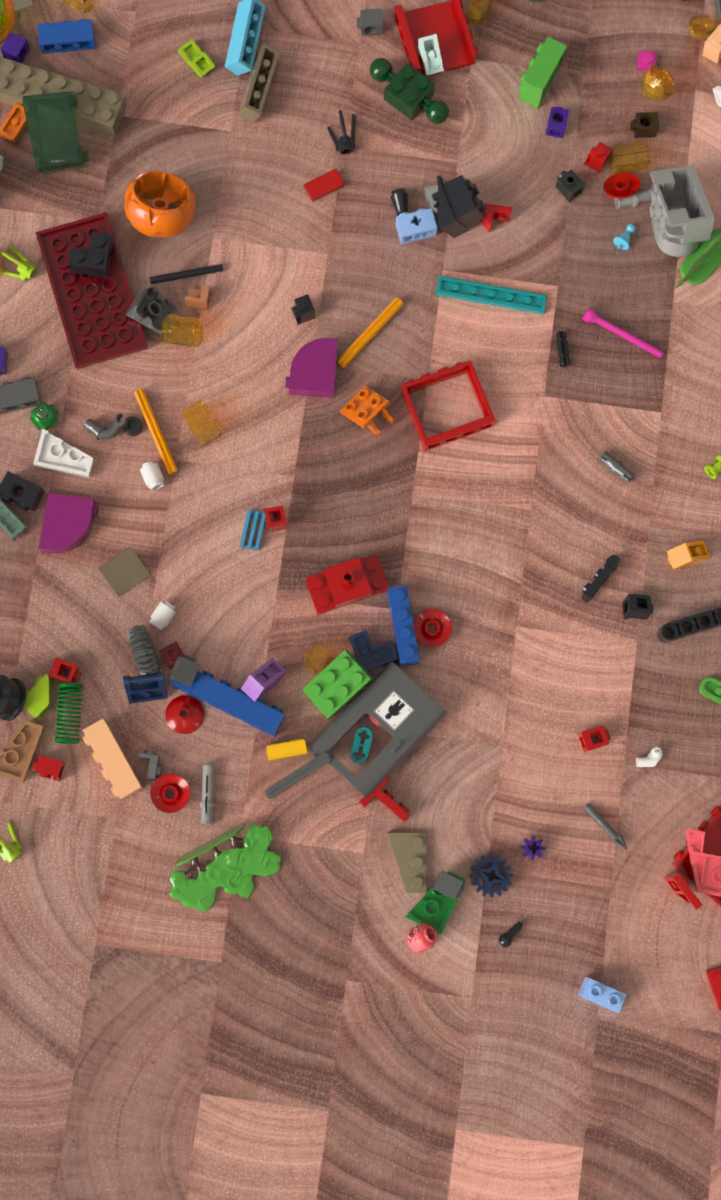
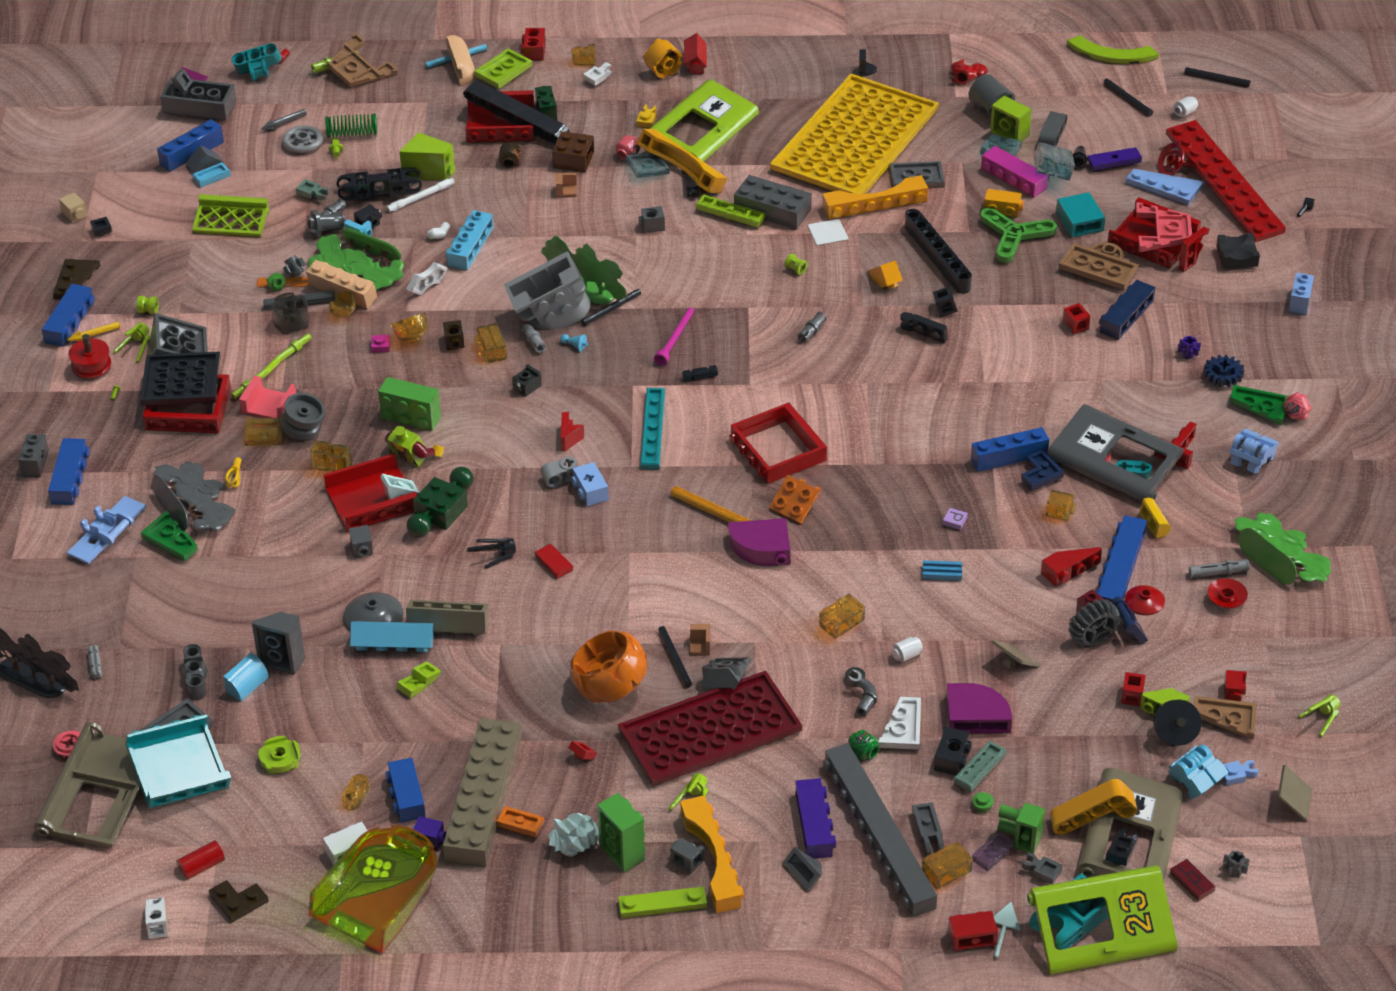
camera: 90 degrees left, 35 degrees down
clear green windscreen [22,91,89,175] -> none
green piece [54,683,83,744] -> none
black brick [68,232,114,278] -> none
light nougat brick [82,719,143,800] -> none
light orange axle [134,389,178,475] -> none
flat silver bracket [138,750,162,780] -> none
white brick [149,601,176,630] -> none
clear yellow brick [161,314,203,347] -> none
dark grey brick [169,655,200,686] -> none
medium lavender brick [241,658,286,702] -> none
red brick [264,505,287,532] -> none
dark grey axle [265,751,332,799] -> none
black brick [291,294,315,325] -> none
bright green brick [302,650,374,719] -> none
red brick [305,554,389,615] -> none
dark tan wing [387,833,427,893] -> none
black cone [390,188,408,216] -> none
red dish [414,609,452,647] -> none
black piece [432,175,486,238] -> none
dark grey brick [432,871,464,900] -> none
black piece [498,921,523,947] -> none
dark purple brick [545,106,569,138] -> none
dark grey piece [583,803,627,850] -> none
red brick [584,142,612,173] -> none
red dish [604,173,640,199] -> none
white arm [636,747,663,767] -> none
none -> dark grey dish [344,592,404,631]
none -> torso [385,426,445,467]
none -> red plate [568,741,597,761]
none -> black bar [581,288,641,326]
none -> lavender tile [943,508,968,530]
none -> red slope [1041,547,1102,587]
none -> medium nougat plate [1058,242,1139,290]
none -> dark blue brick [1099,280,1156,340]
none -> black brick [1216,233,1260,268]
none -> light blue hips [1229,429,1279,473]

